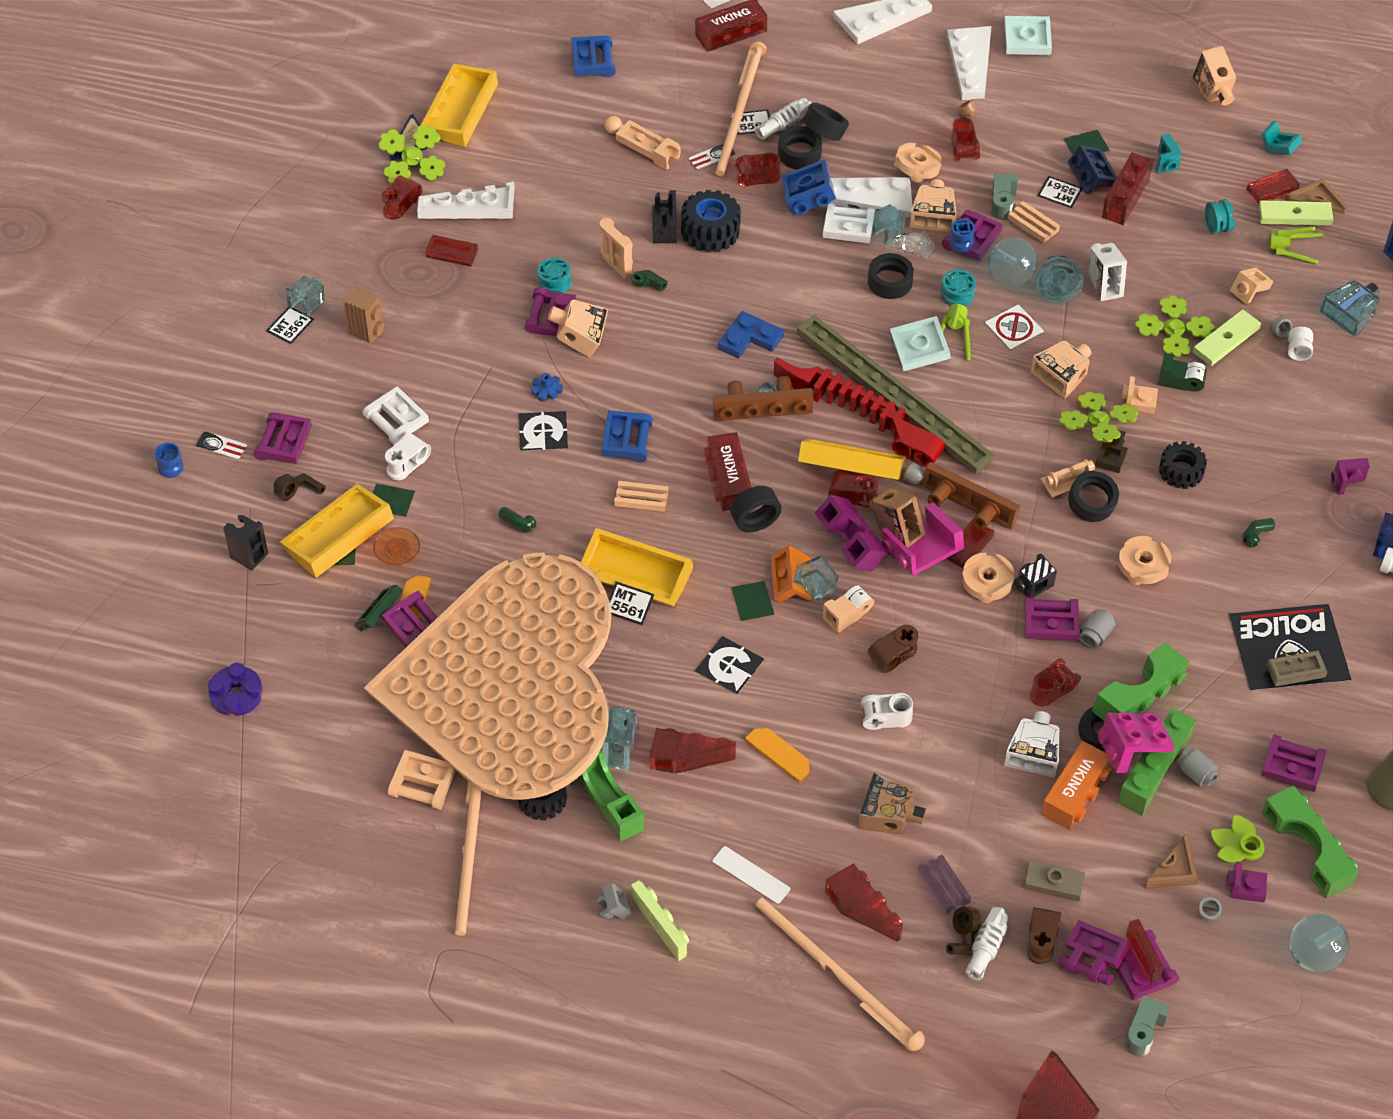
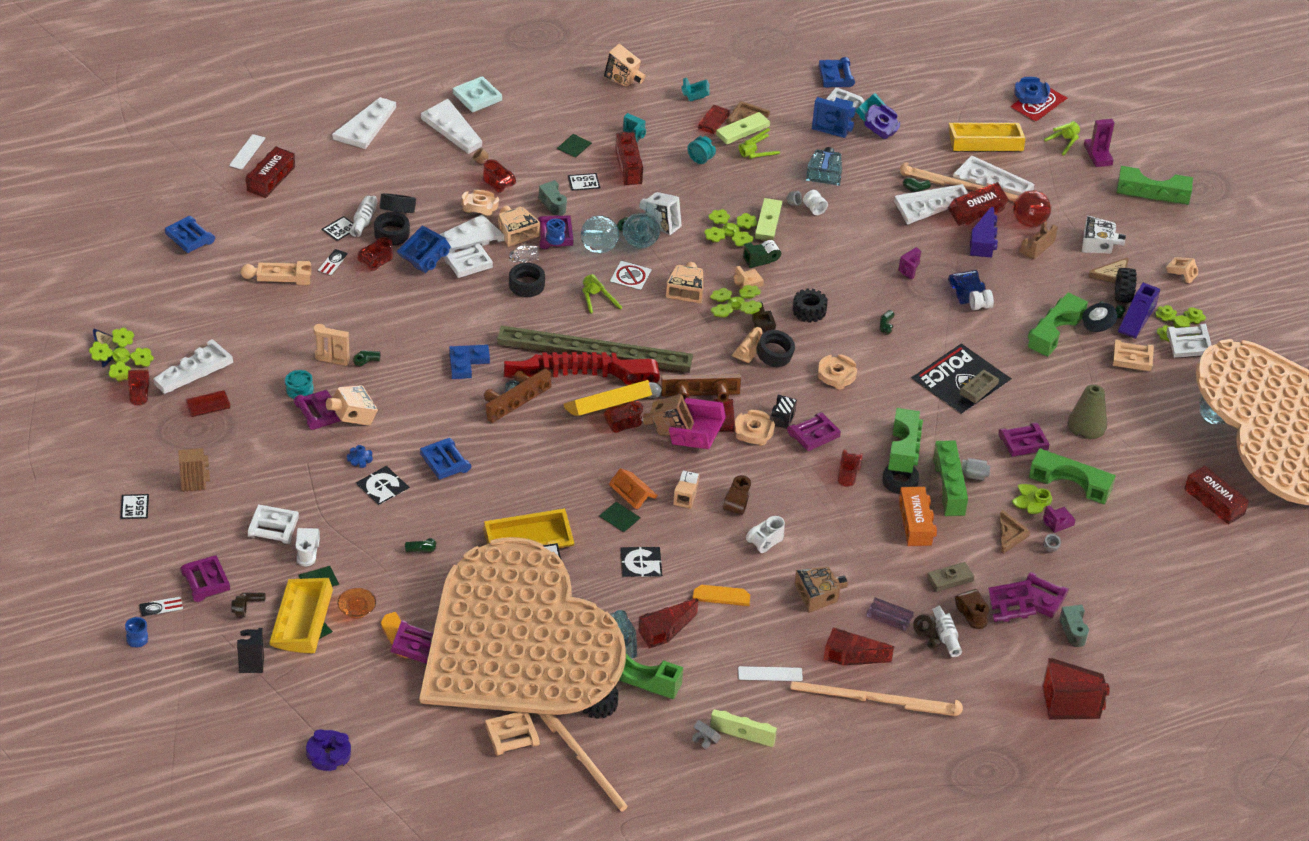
camera: 40 degrees left, 10 degrees down
clear light blue window [286,275,325,317] -> none
dark green tile [354,584,403,632] -> none
yellow slope [421,63,498,147] -> none
light nougat tile [615,481,669,512] -> none
black hinge [652,190,677,244] -> none
black wheel [681,190,741,253] -> none
clear red brick [703,432,752,511] -> none
light nougat bar [715,41,767,176] -> none
black tyre [730,486,782,532] -> none
clear light blue window [793,555,839,601] -> none
magenta arch [814,495,888,572] -> none
clear light blue window [873,204,908,246] -> none
light aqua plate [890,316,951,372] -> none
teal wheel [941,269,976,306] -> none
white torso [1004,711,1060,778] -> none
light nougat tile [1007,201,1060,244] -> none
dark blue bracket [1068,145,1118,194] -> none
light grey brick [1079,610,1116,649] -> none
dark pink bracket [1098,712,1175,773] -> none
clear red tile [1126,919,1164,983] -> none
light nougat bracket [1230,268,1274,304] -> none
clear light blue piece [1289,914,1349,973] -> none

